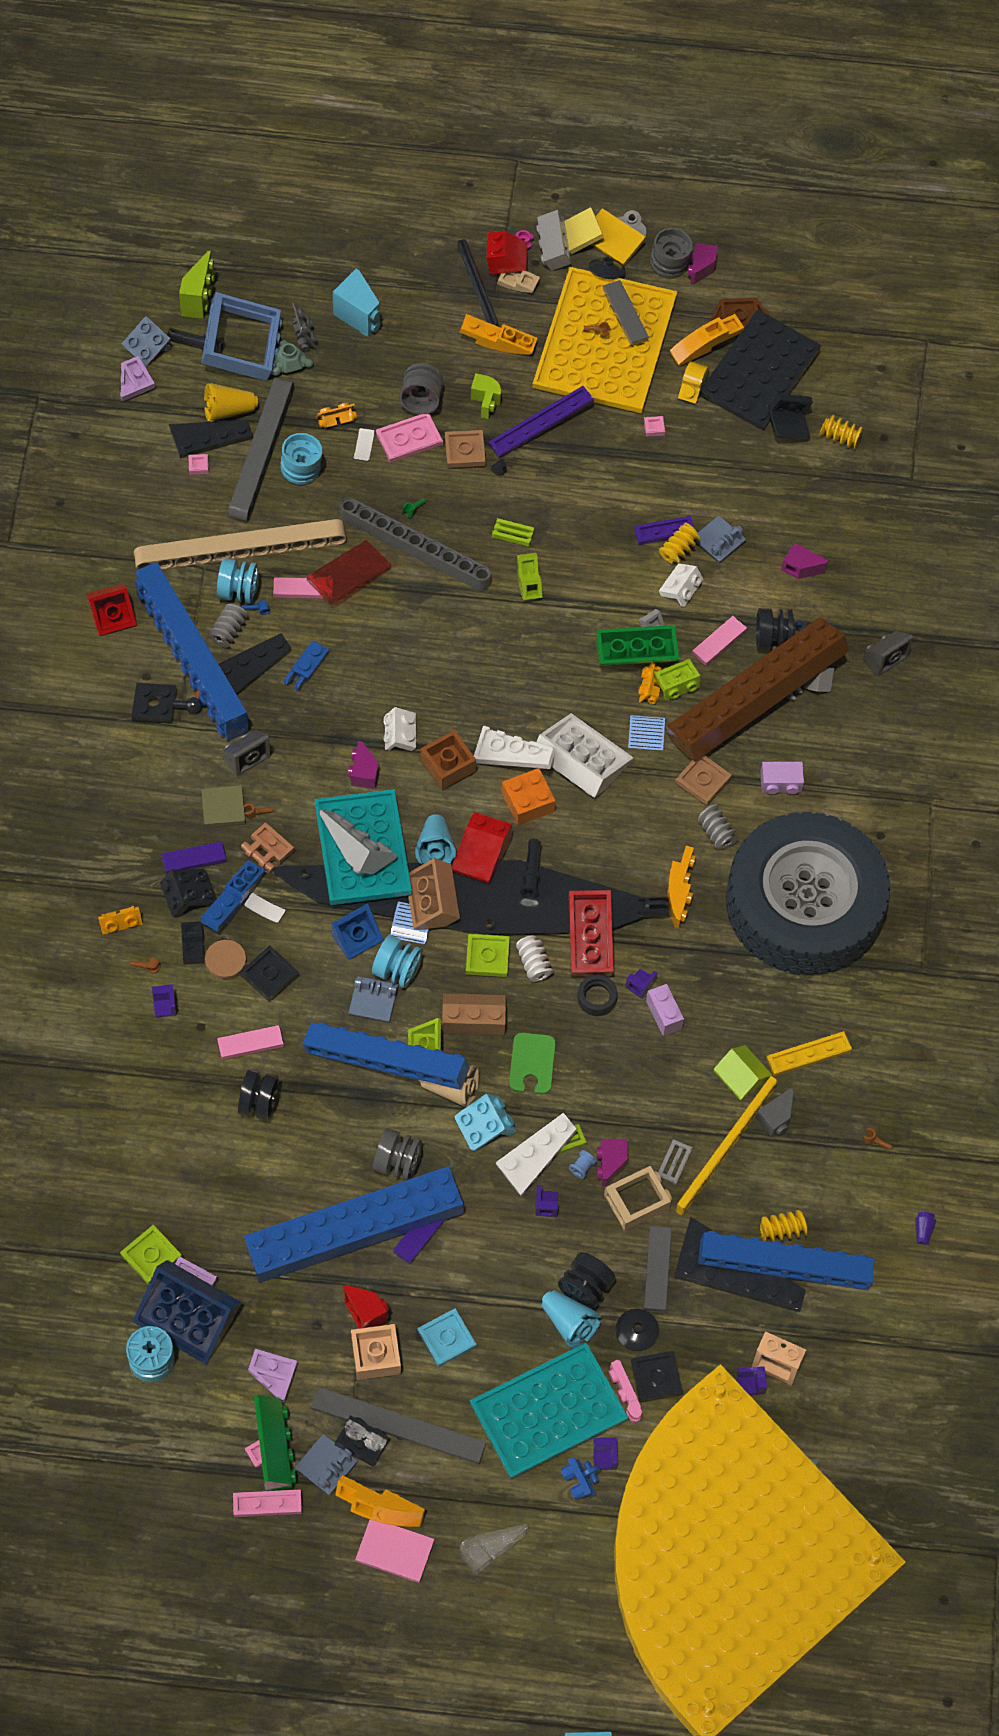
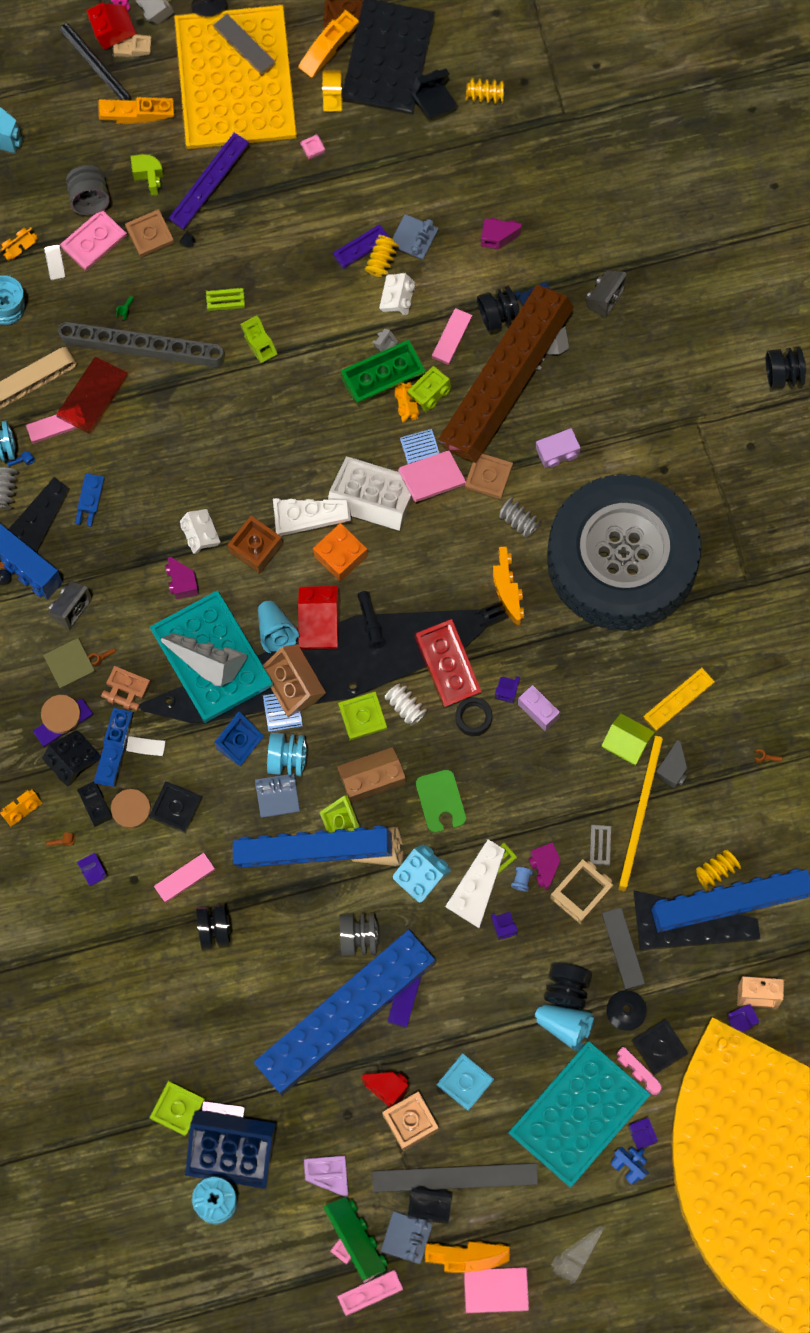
camera: 15 degrees left, 10 degrees up
dark orange hand [584,322,611,337] -> none
none -> medium nougat tile [41,695,81,734]
none -> bright pink tile [398,450,466,502]

